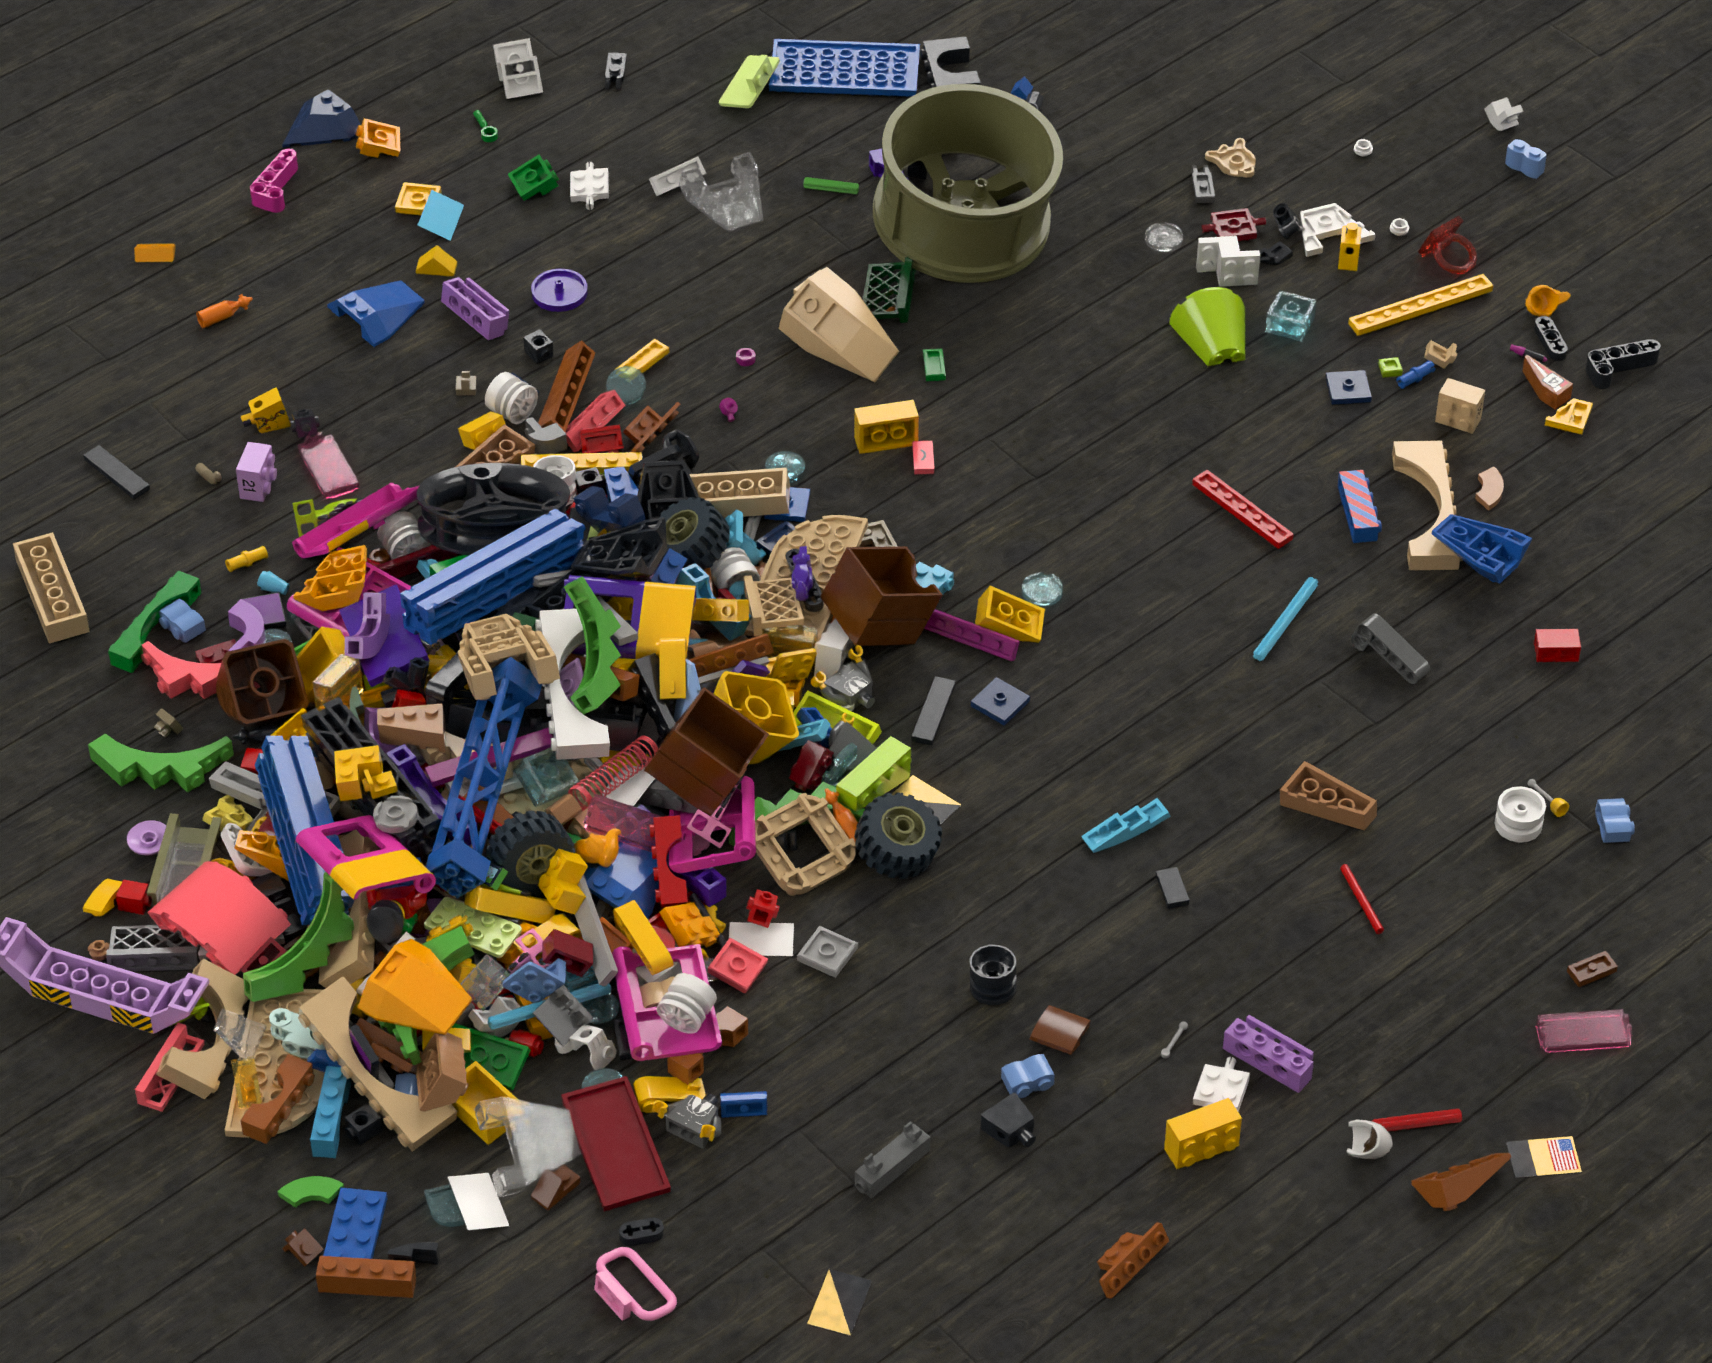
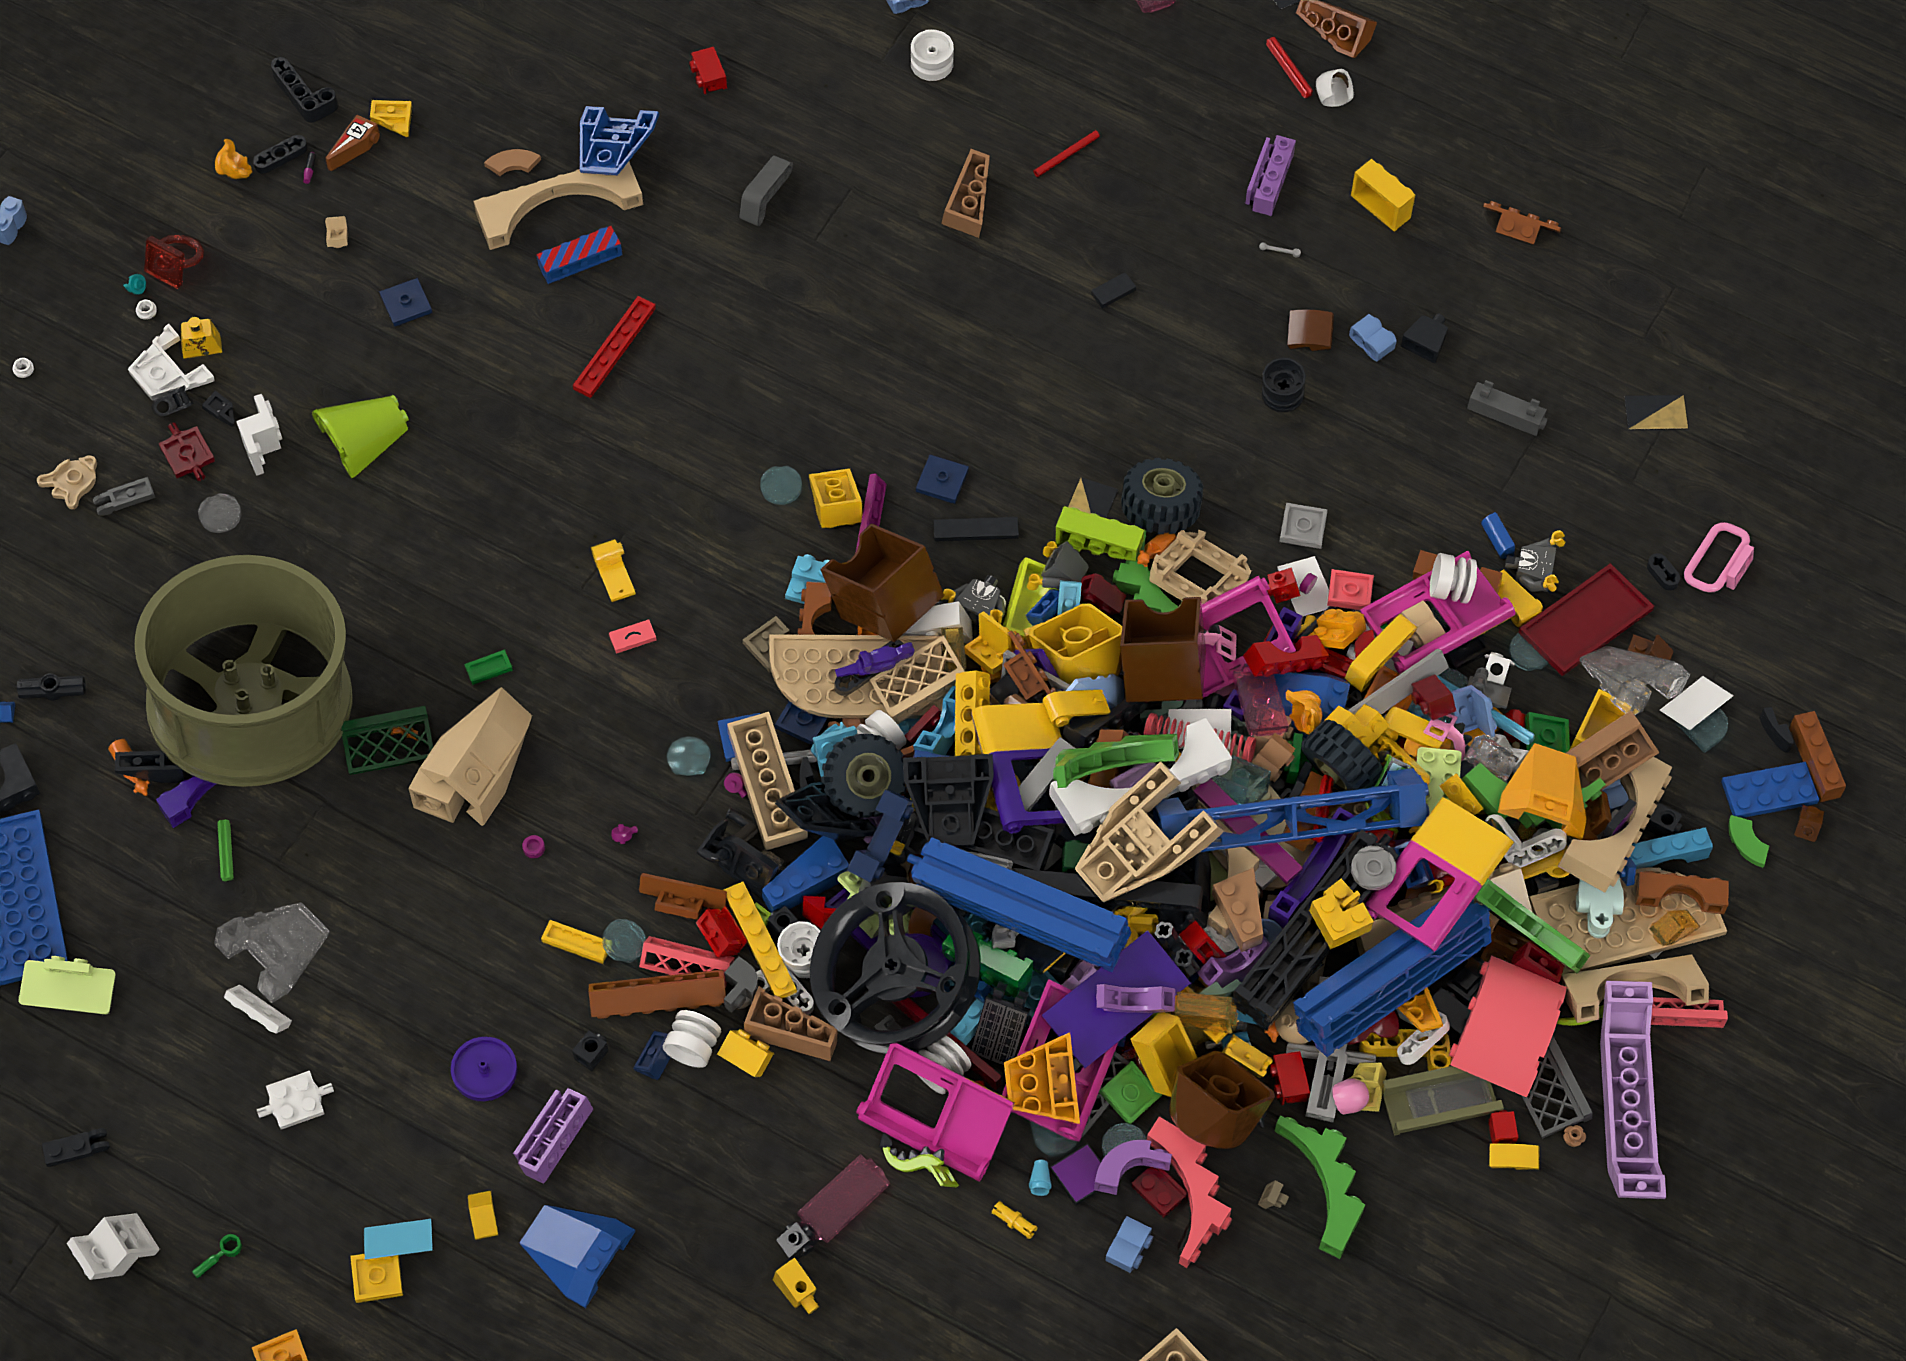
camera: 110 degrees left, 15 degrees up
green arch [108,570,201,673] -> none
lavender dish [127,821,166,855] -> none
dark tan arm [195,463,222,484] -> none
clear slope [214,1009,266,1065] -> none
lavender brick [236,442,277,502] -> none
dark tan tile [456,371,477,395] -> none
green plate [508,154,559,201] -> none
clear light blue tile [821,743,857,787] -> none
yellow brick [854,400,919,454] -> none
medium azure slope [1081,798,1170,853] -> none
white plate [1193,1057,1250,1112] -> none
medium azure axle [1253,577,1318,661] -> none
clear light blue brick [1265,290,1317,342] -> none
yellow plate [1348,274,1493,336] -> none
lime tile [1378,357,1403,378] -> none
blue pin [1397,360,1435,389] -> none
tan brick [1435,378,1485,434] -> none
yellow hinge [1528,779,1569,817] -> none
none -> teal plate [123,274,146,294]
none -> yellow door [591,539,636,602]
none -> black tile [971,981,1031,1067]
none -> magenta tile [1299,573,1318,595]
none -> bright pink hair [1332,1078,1369,1115]

